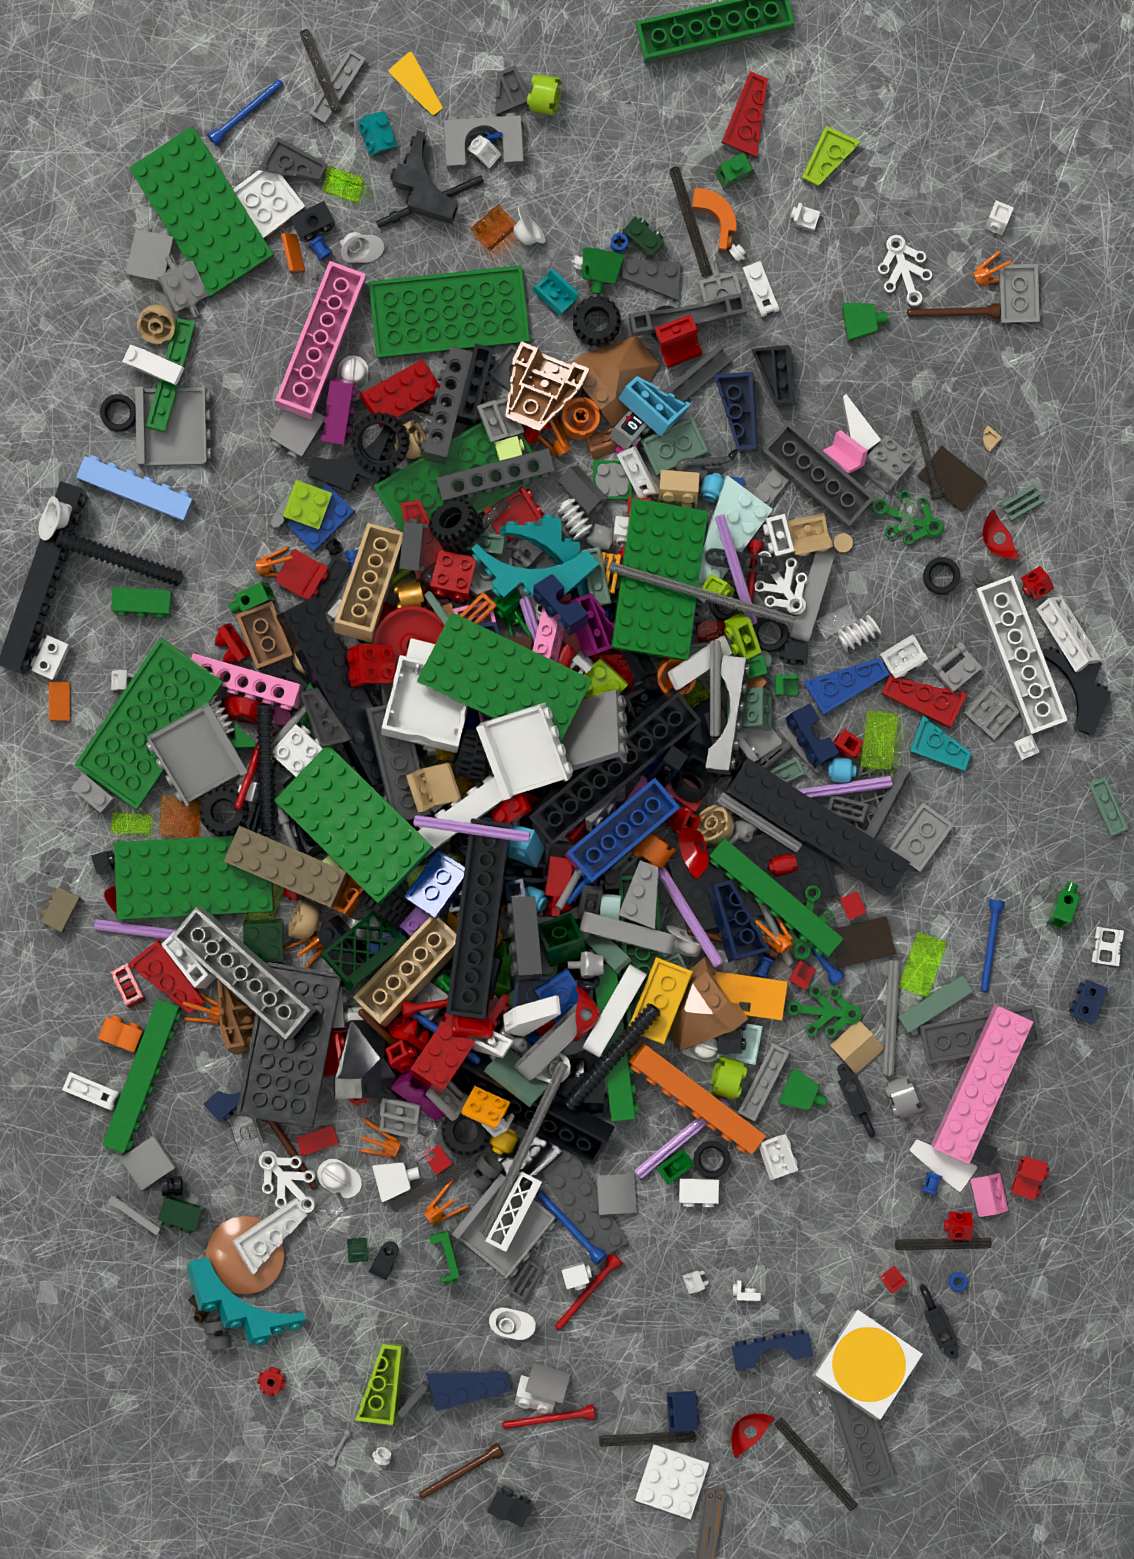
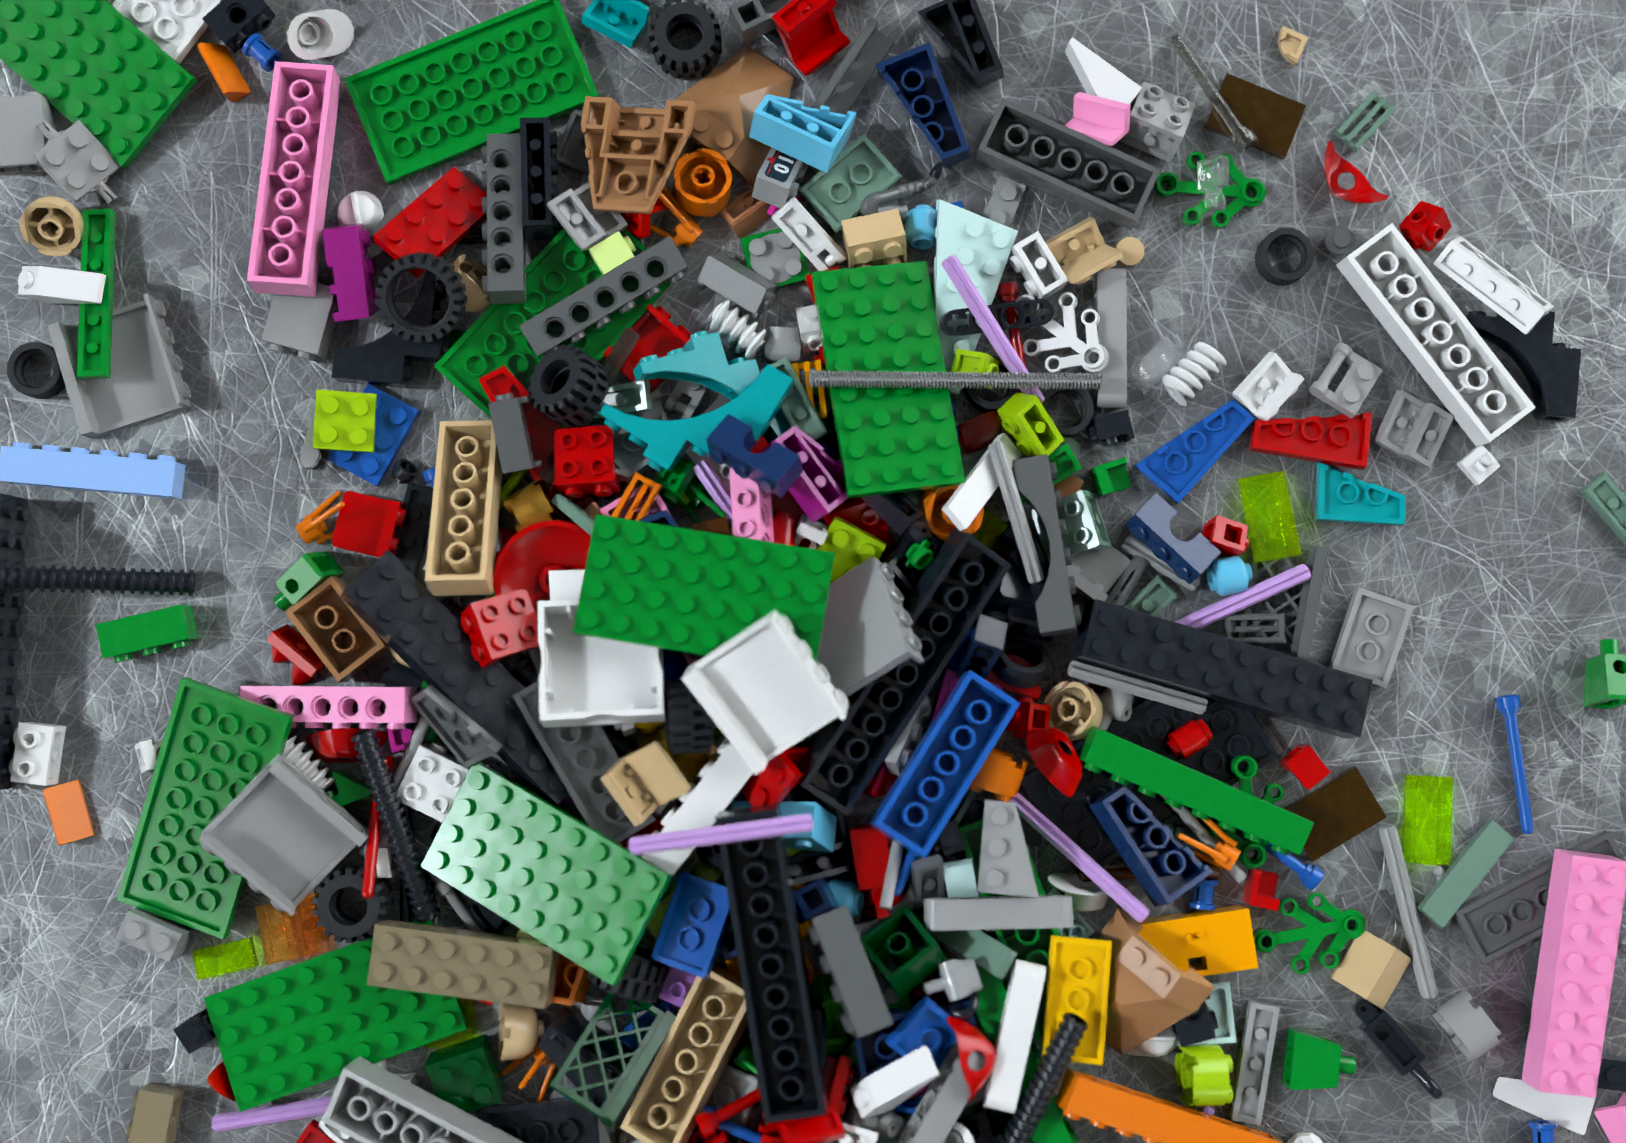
camera: 20 degrees left, 0 degrees up
none -> green plate [905,540,934,570]

